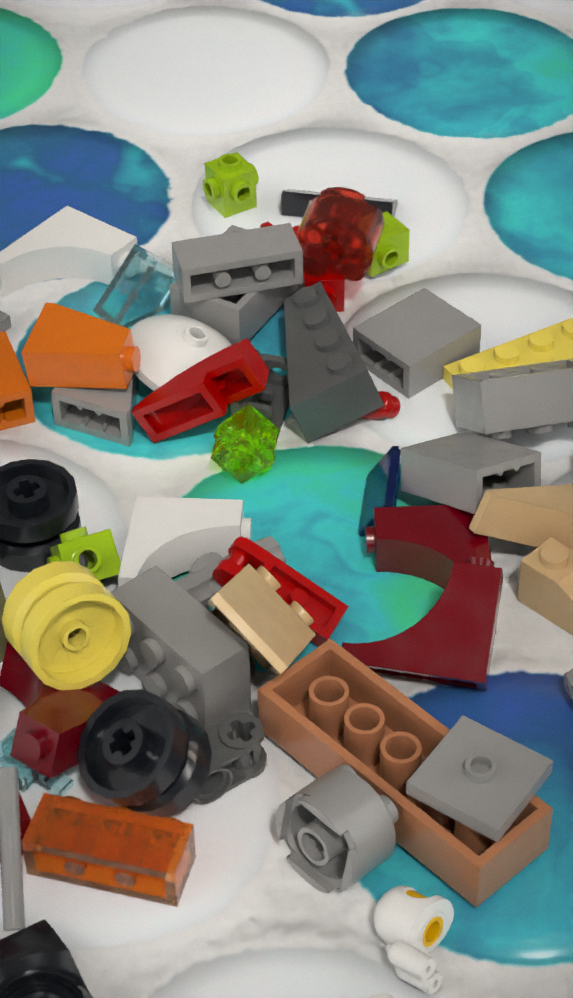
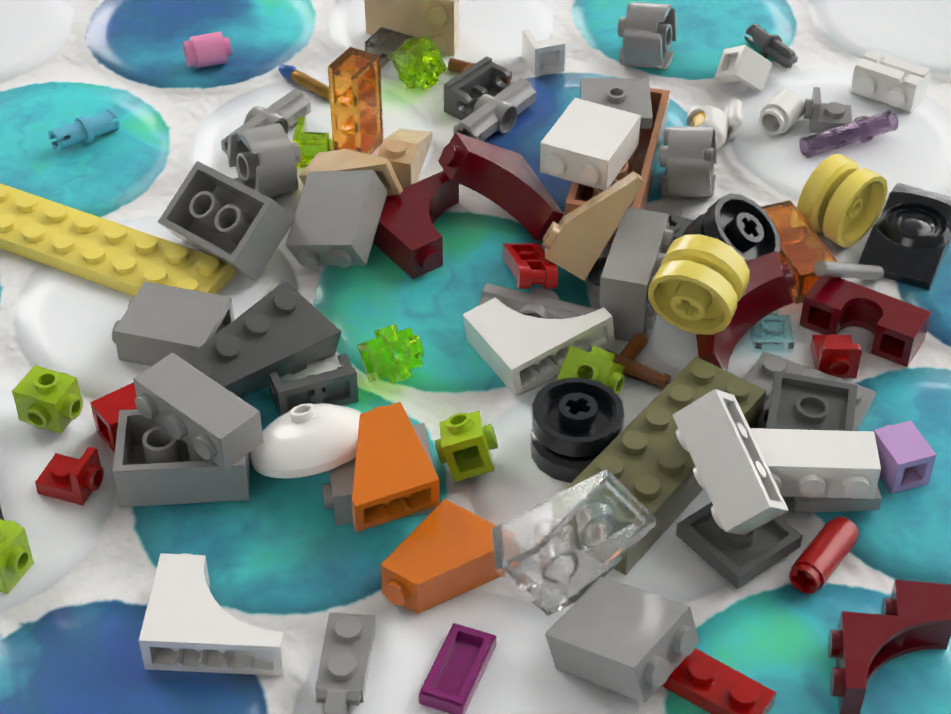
camera: 125 degrees left, 0 degrees up
clear light blue slope [93,244,175,328] -> none
red slope [131,338,269,443] -> none
clear red brick [296,187,384,281] -> none
slope [358,446,401,537] -> none
none -> lime brick [435,411,498,482]
none -> white brick [540,98,641,190]
none -> light yellow wheel [796,154,888,248]

